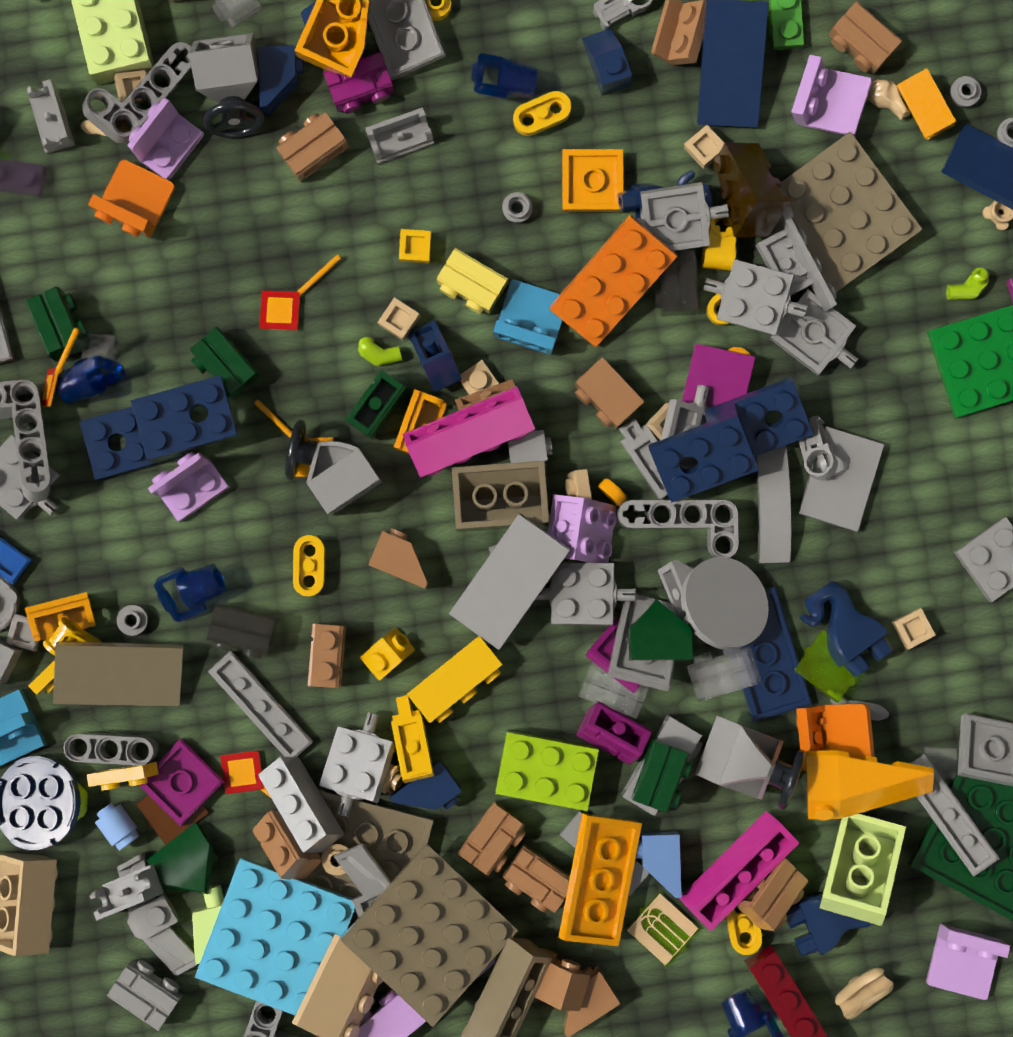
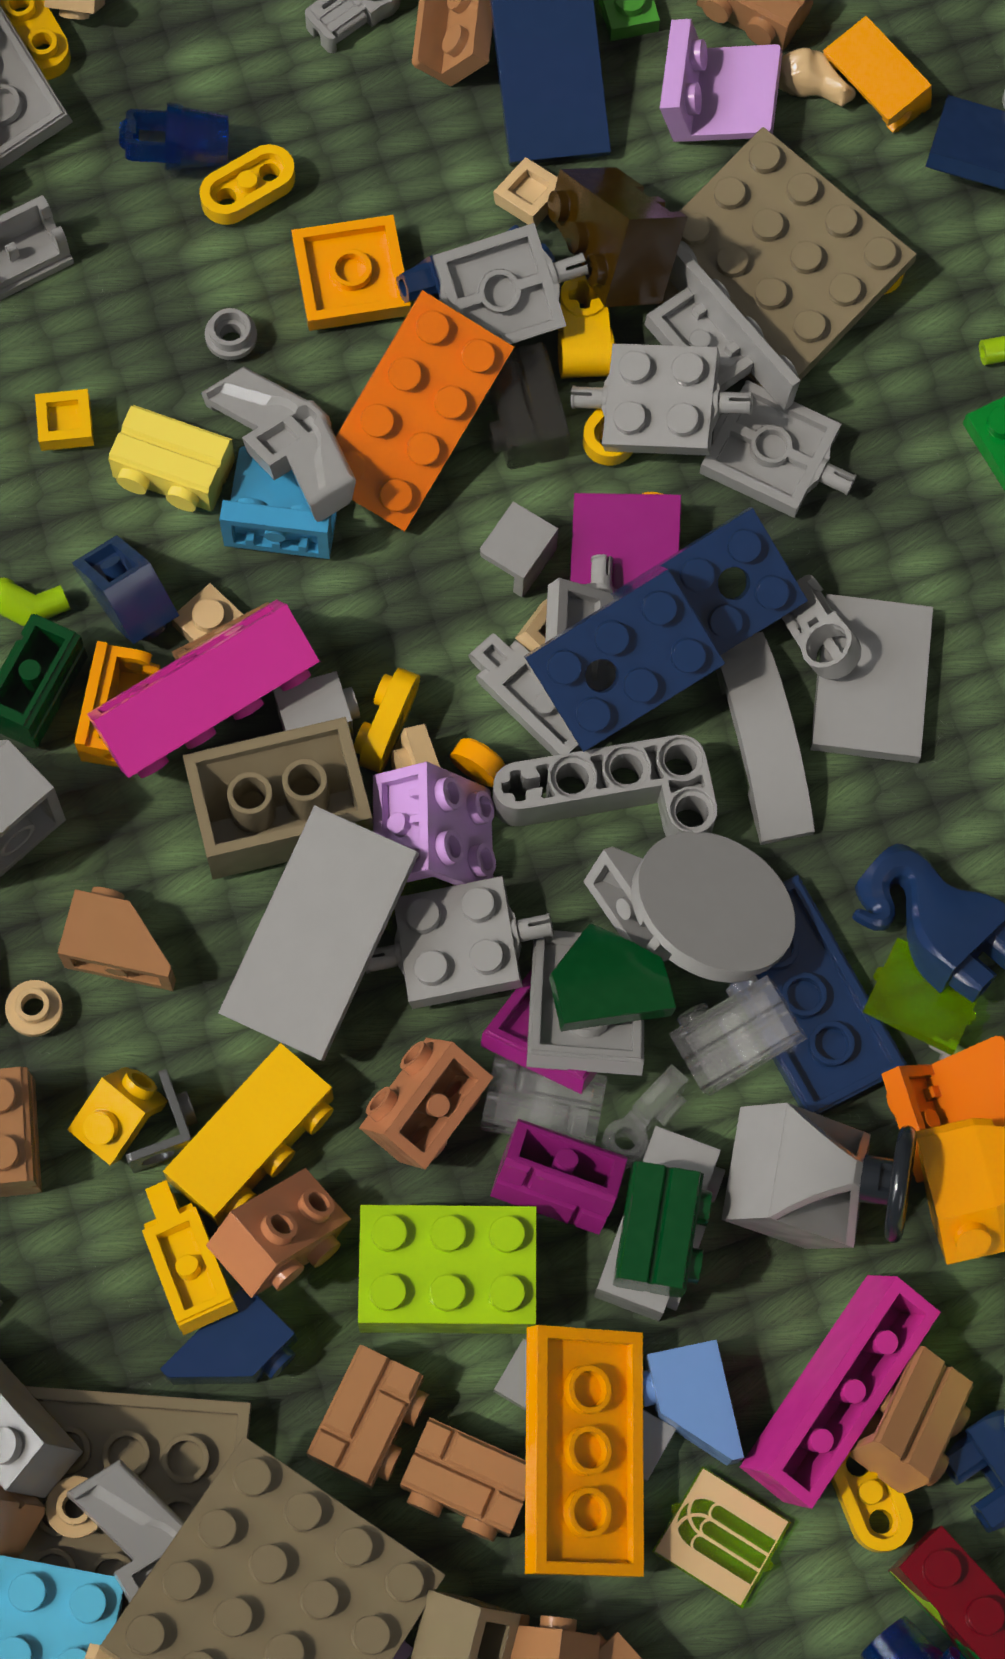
camera: 15 degrees left, 15 degrees down
plate [319,712,396,818] -> none
tan plate [377,297,421,341] -> none
tan plate [382,764,403,794] -> none
medium nougat brick [574,357,644,430] -> none
dark blue slope [582,29,632,96] -> none
light grey plate [950,76,981,107] -> none
none -> tan plate [5,980,63,1037]
none -> dark grey bracket [126,1069,198,1173]
none -> light grey plate [201,366,356,522]
none -> nougat brick [206,1168,351,1298]
none -> yellow plate [354,667,420,773]
none -> nougat brick [359,1037,494,1170]
none -> light grey panel [480,501,559,598]
none -> clear plate [601,1064,689,1168]

